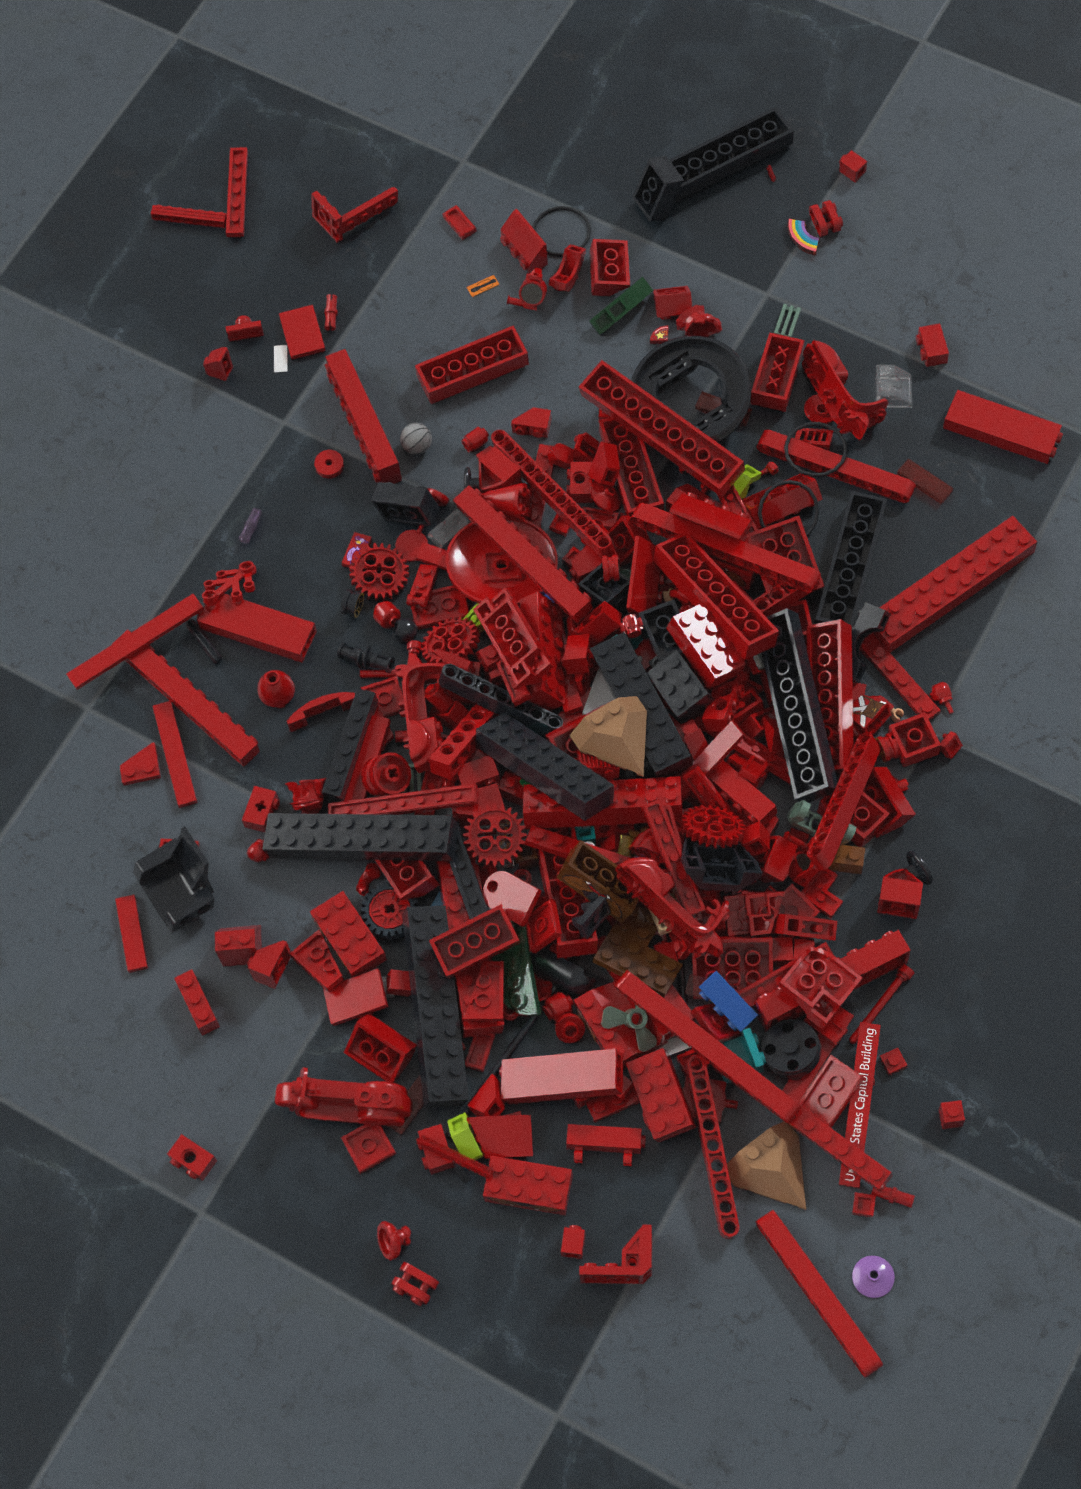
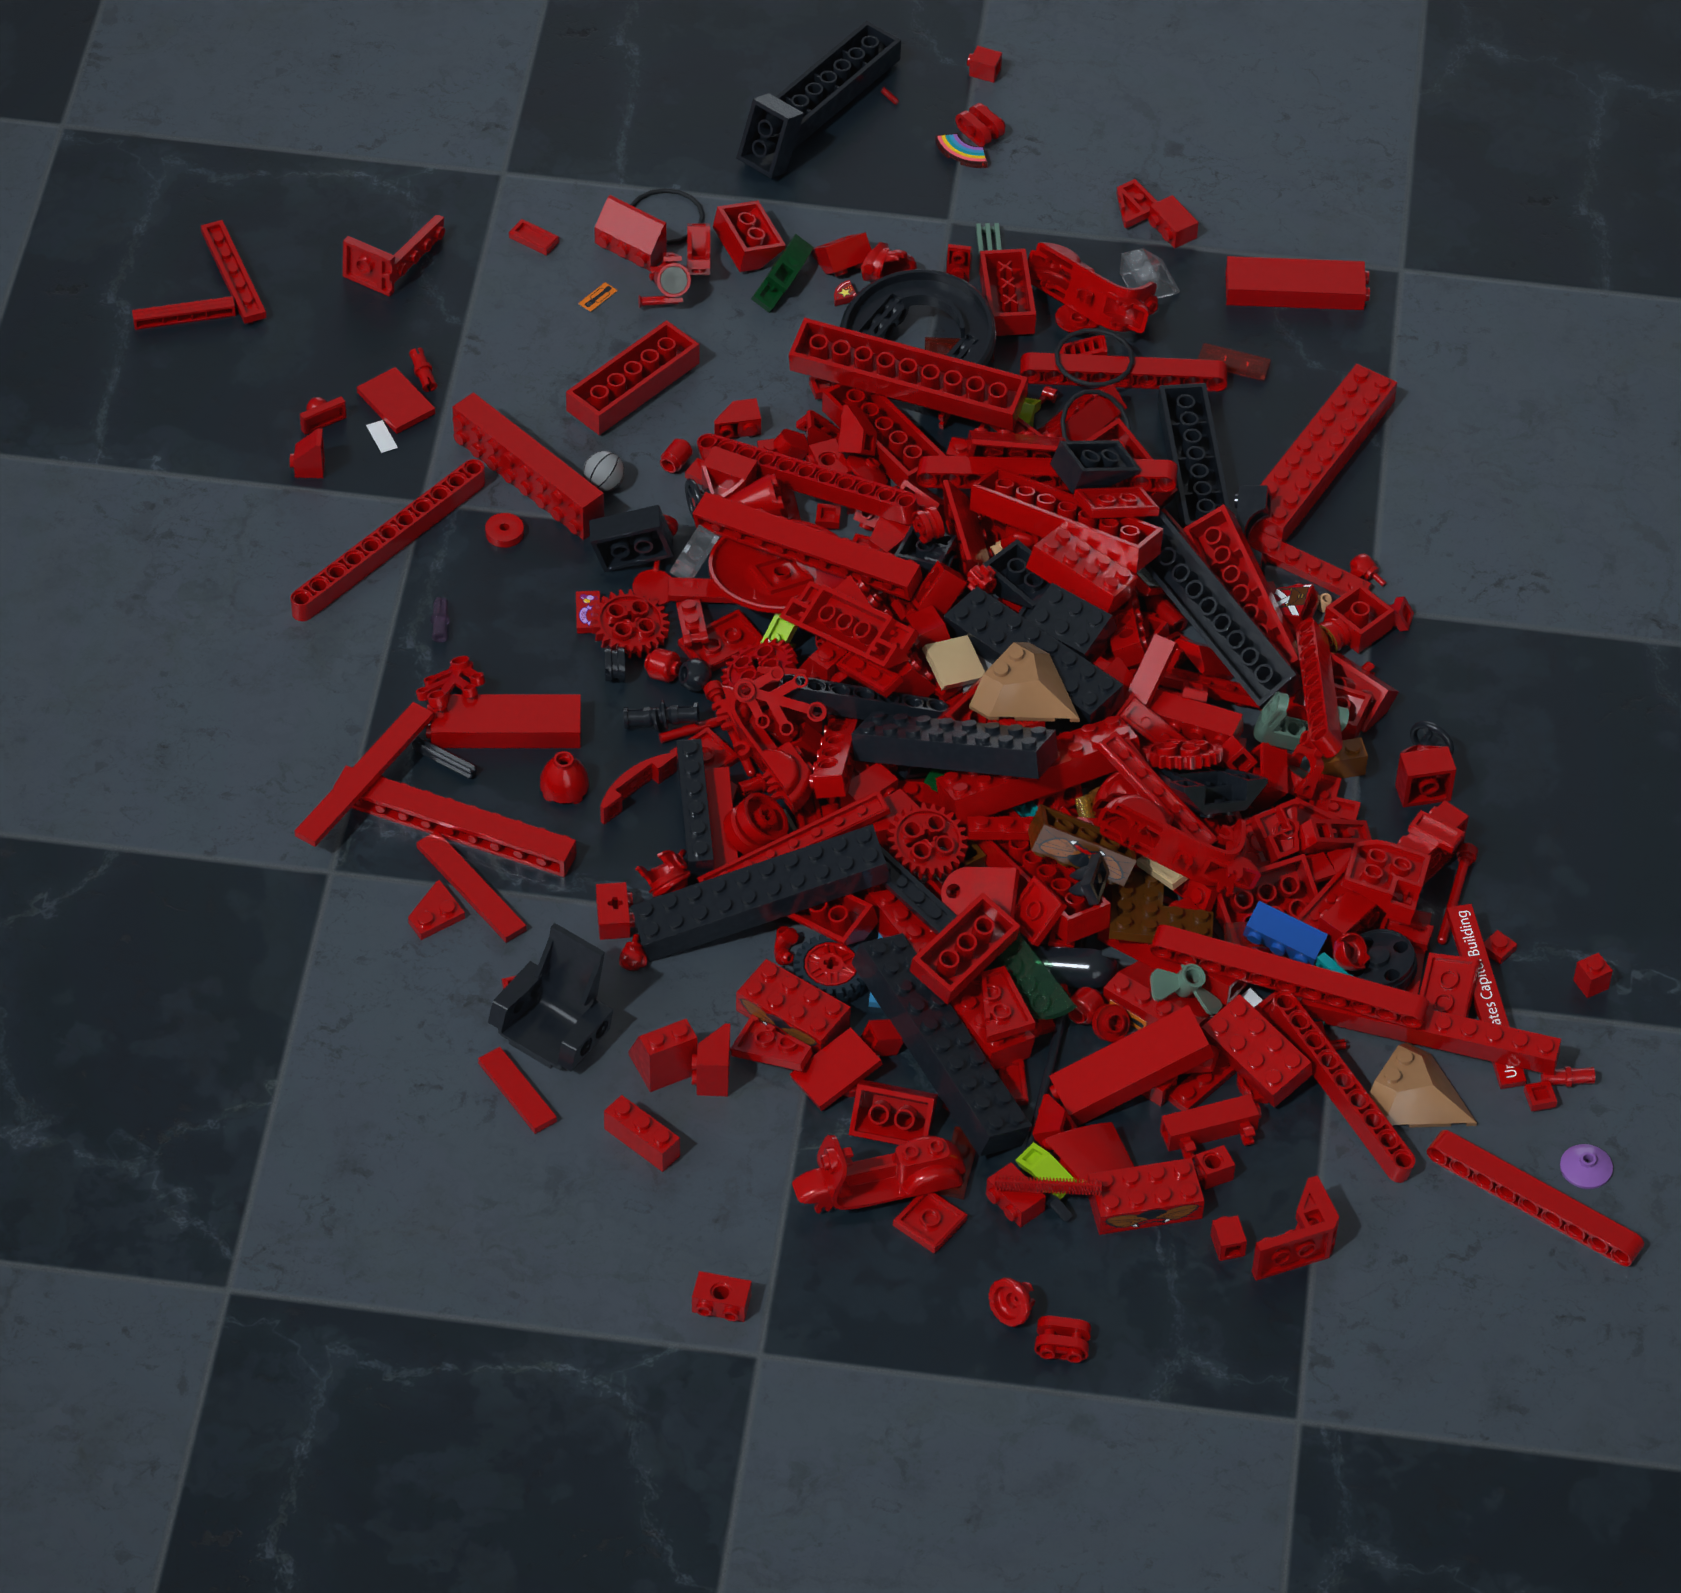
camera: 30 degrees left, 15 degrees down
none -> red beam [290,459,485,621]
none -> red plant [733,666,828,736]
none -> tan tile [922,635,985,690]
none -> red slope [946,244,973,282]
none -> black slope [1050,440,1141,494]
none -> red tile [1074,487,1160,518]
none -> red wing [1116,179,1158,228]
none -> red brick [1194,1145,1235,1190]
none -> red hair [1333,932,1370,971]
none -> red tile [1408,810,1465,854]

